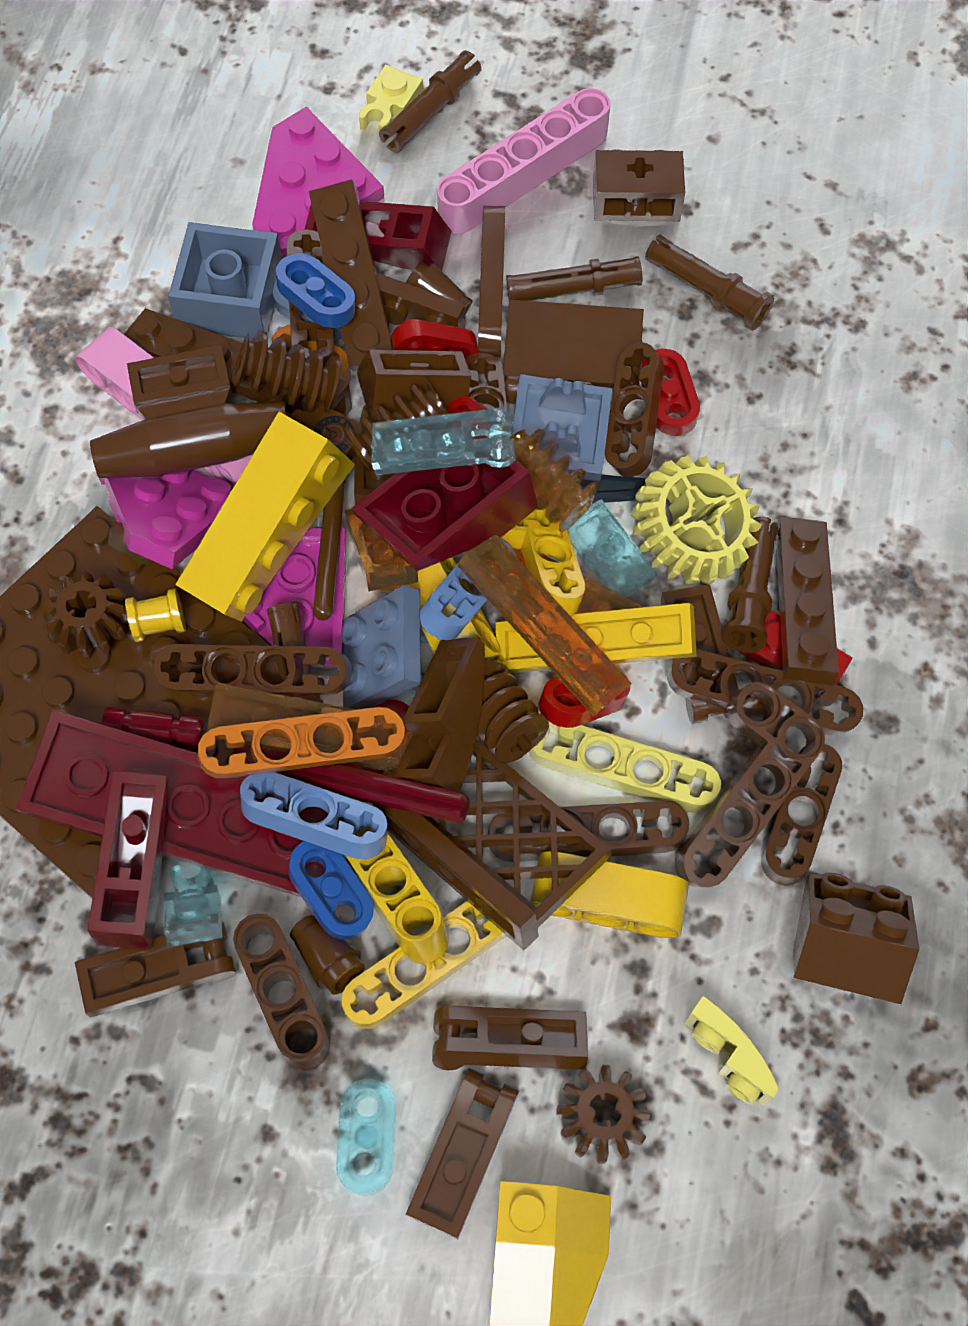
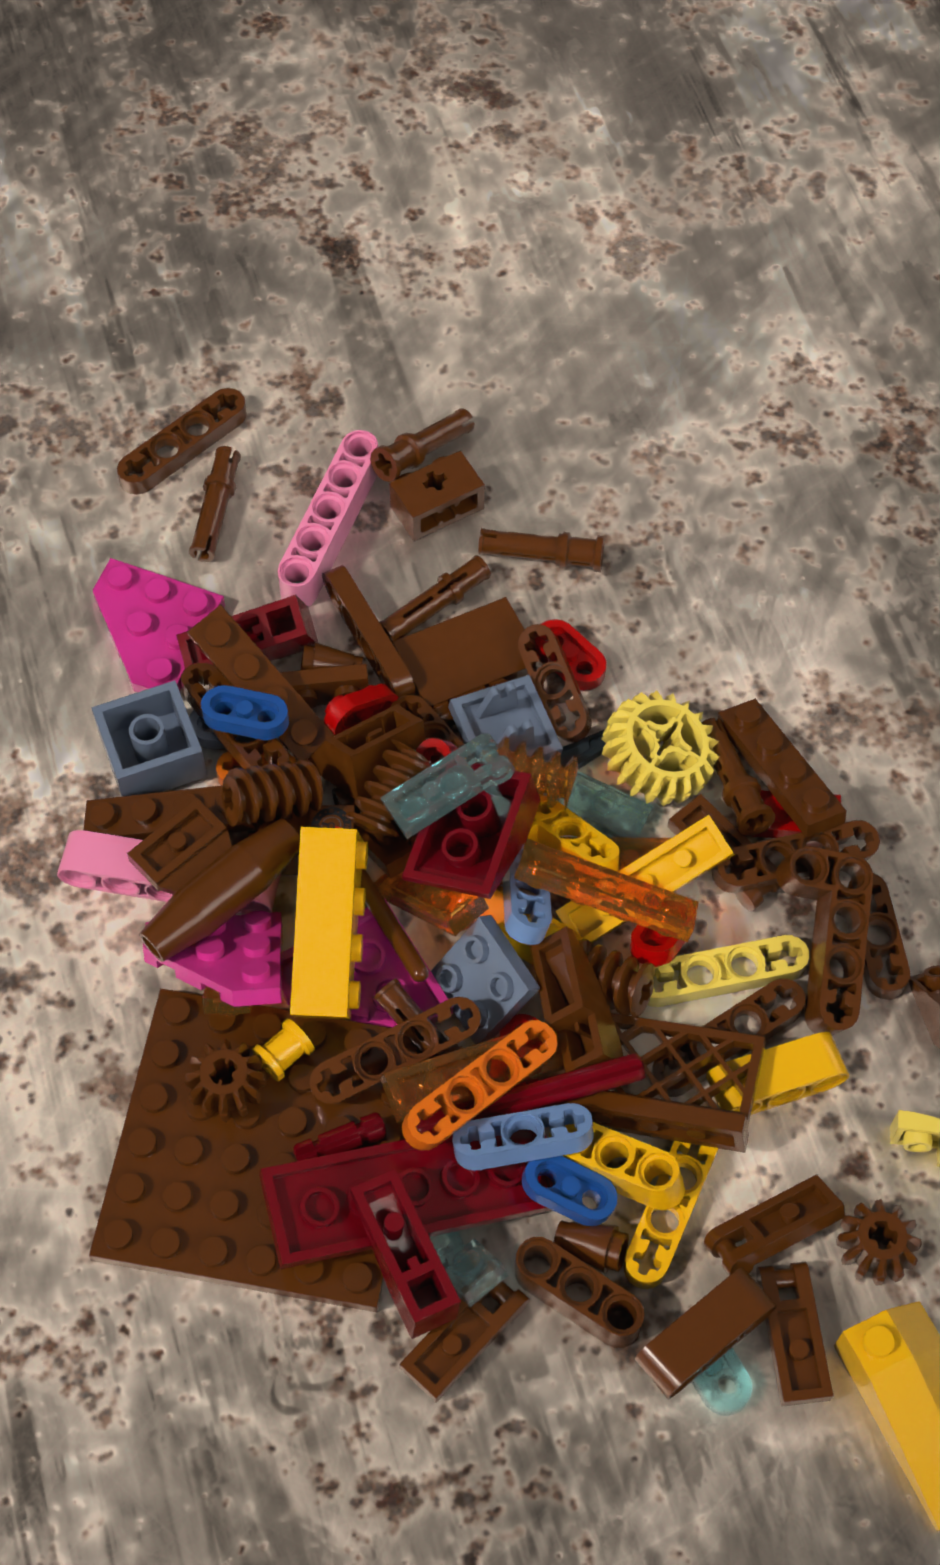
camera: 30 degrees left, 5 degrees down
light yellow plate [359,64,423,131] -> none
none -> reddish brown beam [117,388,247,495]
none -> reddish brown pin [370,408,475,482]
none -> reddish brown beam [634,1267,777,1400]

